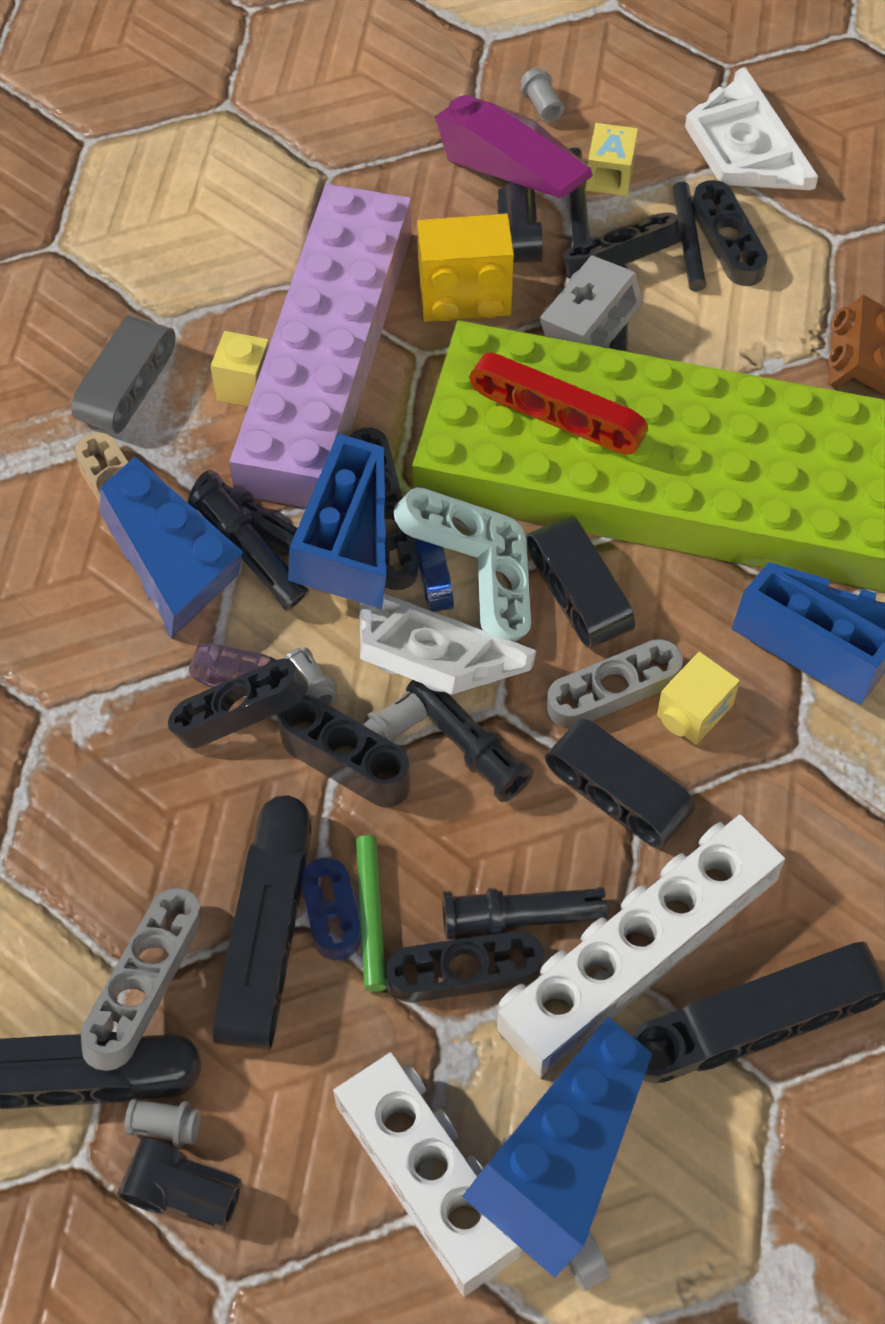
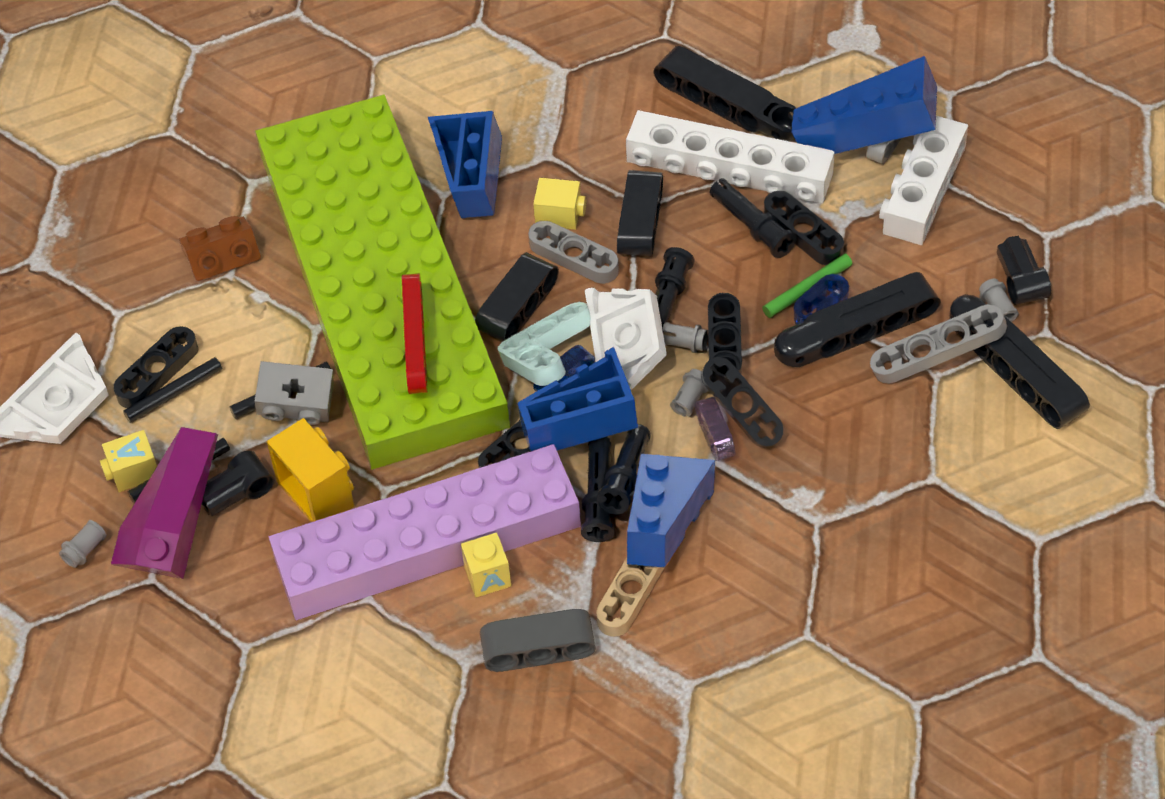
camera: 120 degrees left, 5 degrees down
black beam [562,213,682,279] -> none

